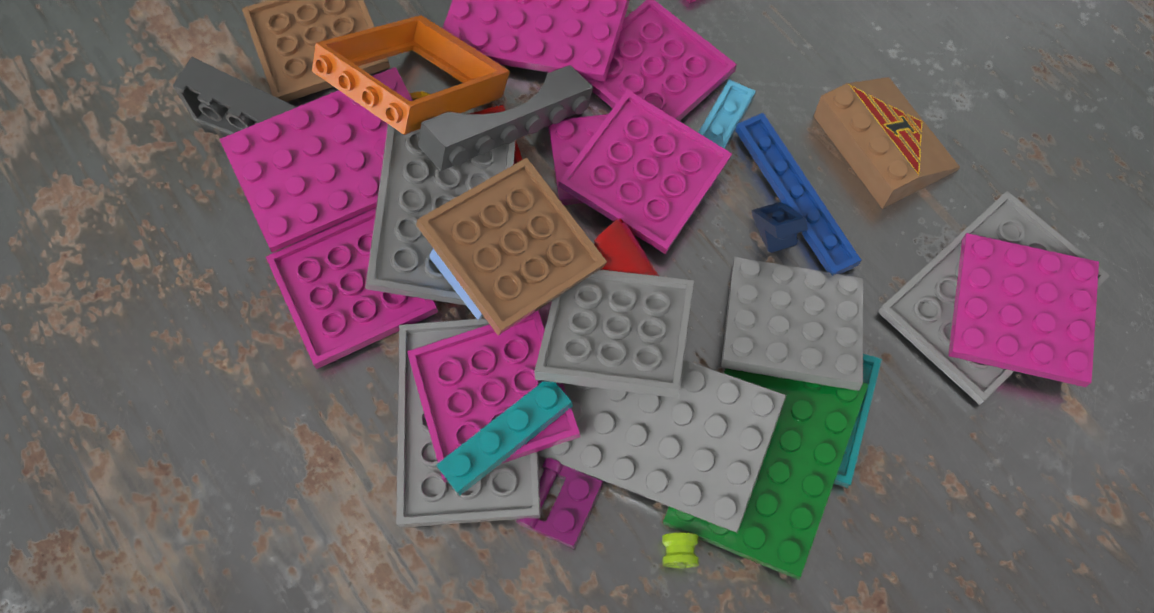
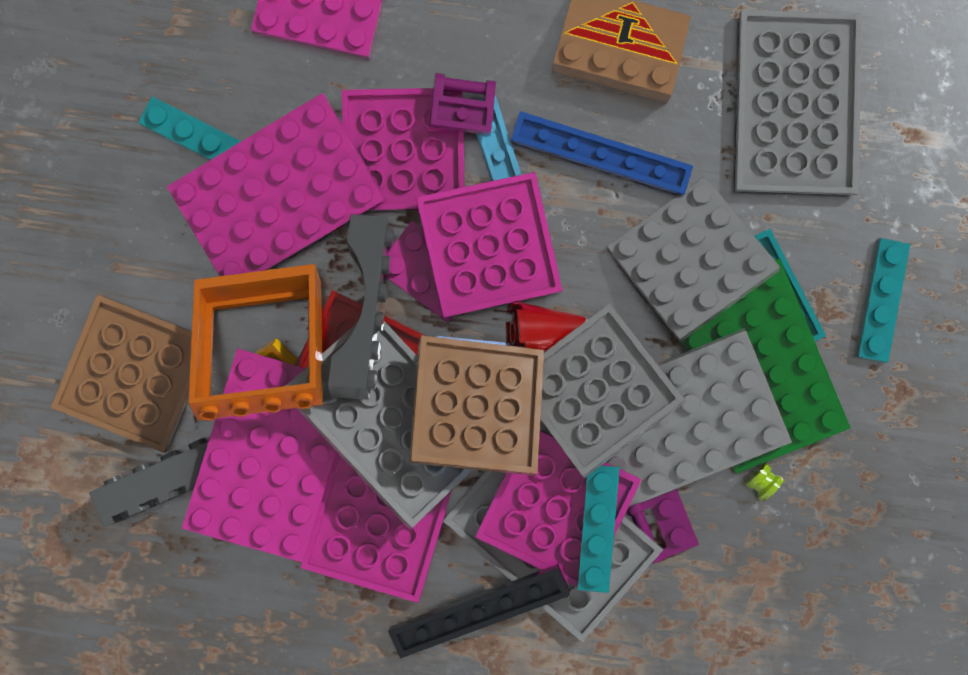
camera: 50 degrees left, 20 degrees up
dark blue slope [751,202,808,253] -> none
dark pink plate [948,233,1099,387] -> none
none -> black plate [388,564,571,659]
none -> magenta plate [429,73,496,135]
none -> teal plate [856,238,911,363]

